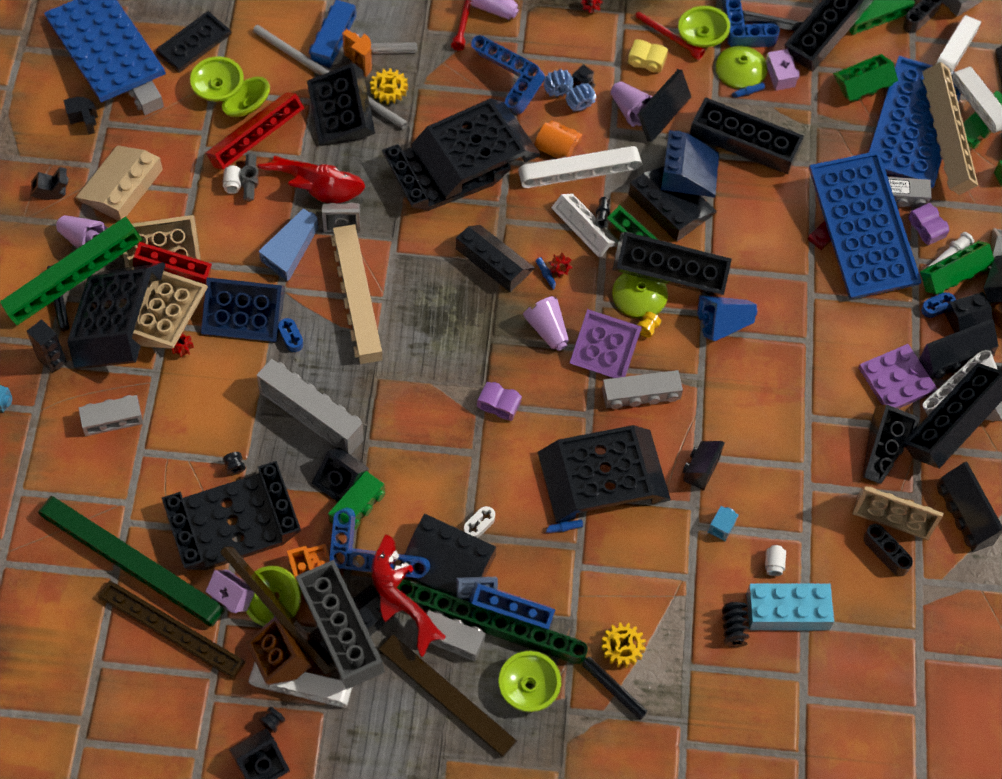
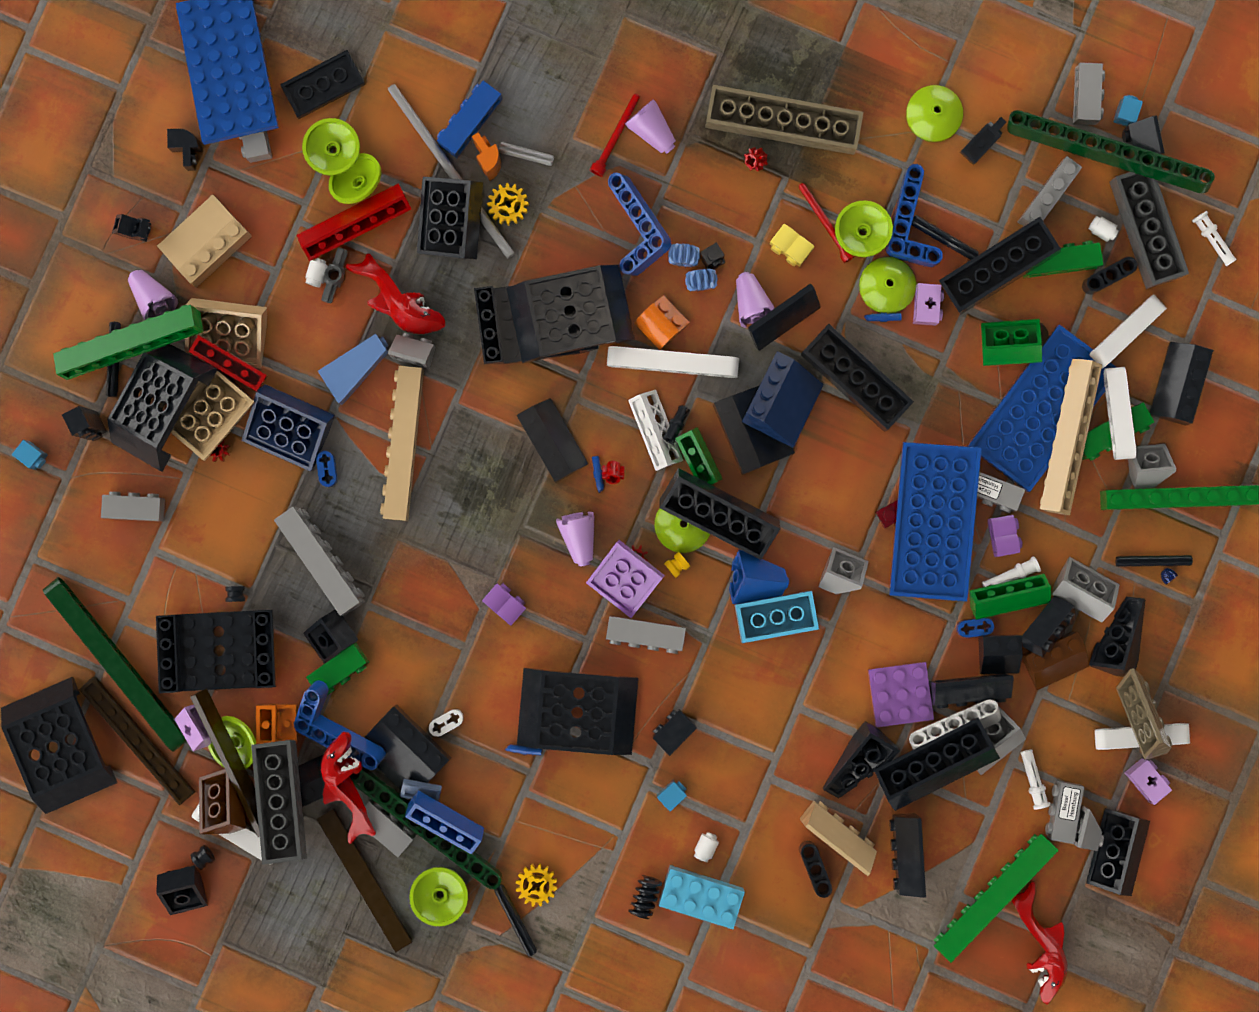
camera: 20 degrees right, 25 degrees up
none -> black slope [1,677,118,814]
none -> medium azure brick [734,591,819,643]
none -> light grey slope [818,547,869,594]

